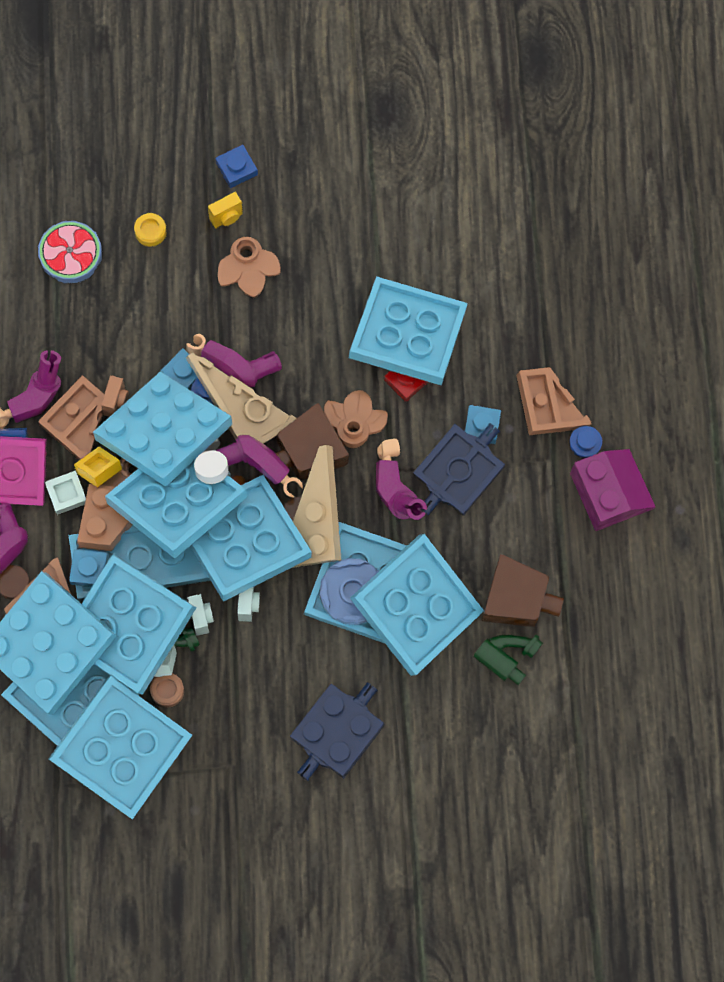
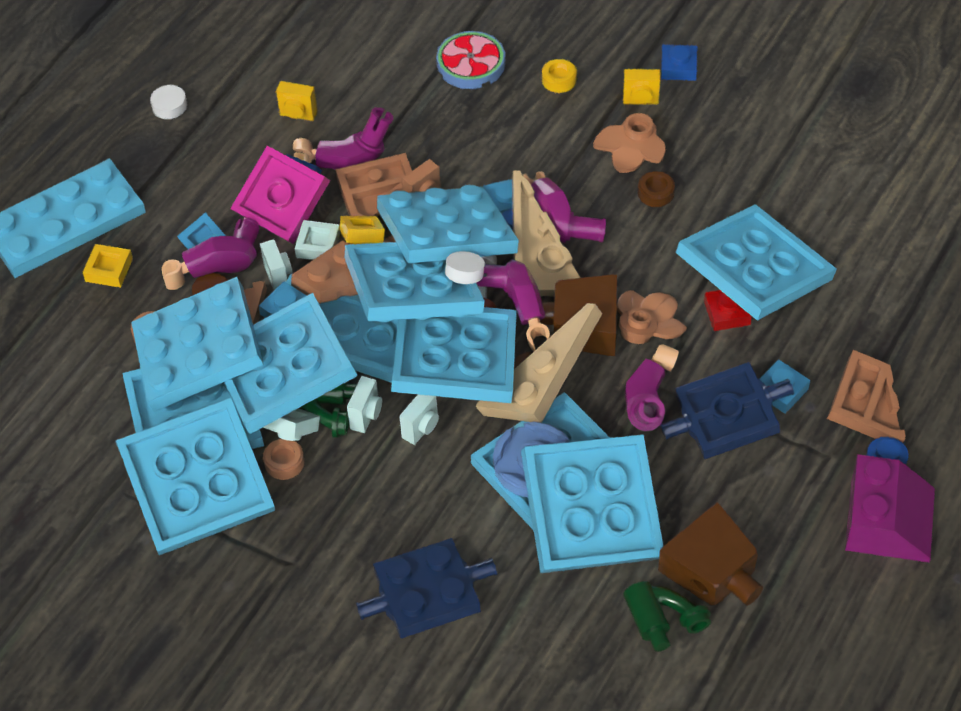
camera: 40 degrees right, 20 degrees down
none -> light aqua plate [260,239,292,290]
none -> reddish brown tile [638,171,675,207]

